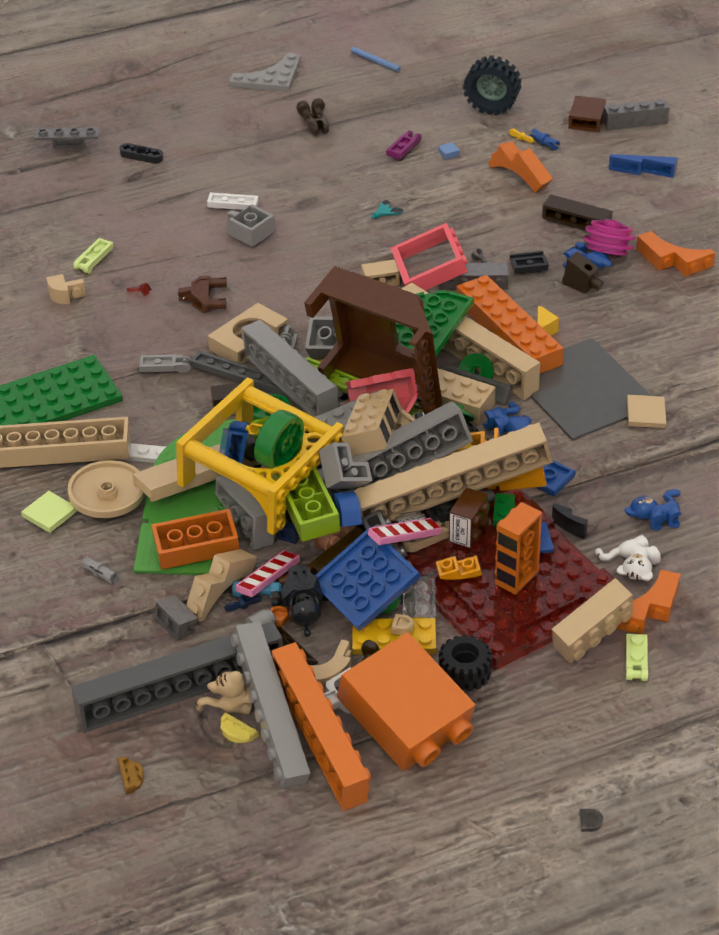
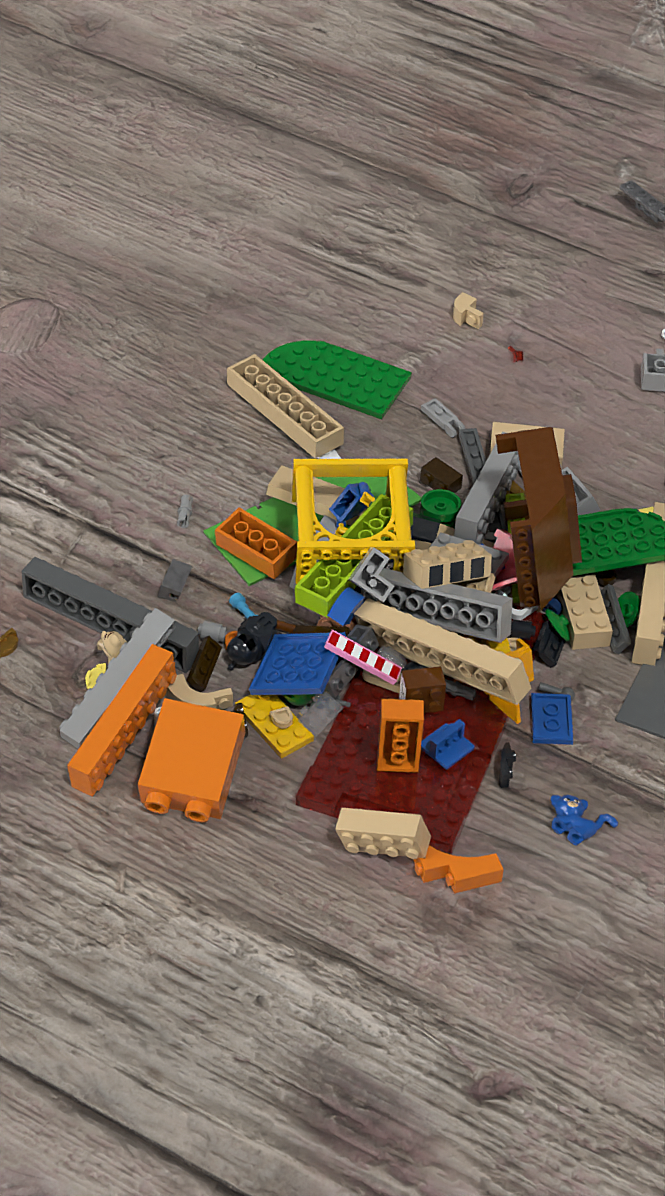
camera: 50 degrees right, 5 degrees up
yellowish green tile [21,491,77,533] -> none
tan dish [67,460,145,518] -> none
yellowish green plate [73,238,114,274] -> none
reddish brown connector [178,275,227,312] -> none
tan arch [186,549,257,622] -> none
dark blue piece [224,596,262,612] -> none
tile [236,550,300,597] -> none
green piece [254,410,304,469] -> none
light orange slope [436,555,482,580] -> none
black tyre [439,635,492,691] -> none
blue animal [483,402,532,436] -> none
green plate [493,493,515,526] -> none
clear smoke tile [579,809,603,832] -> none
white animal [595,535,661,582] -> none
yellowish green plate [626,634,648,681] -> none

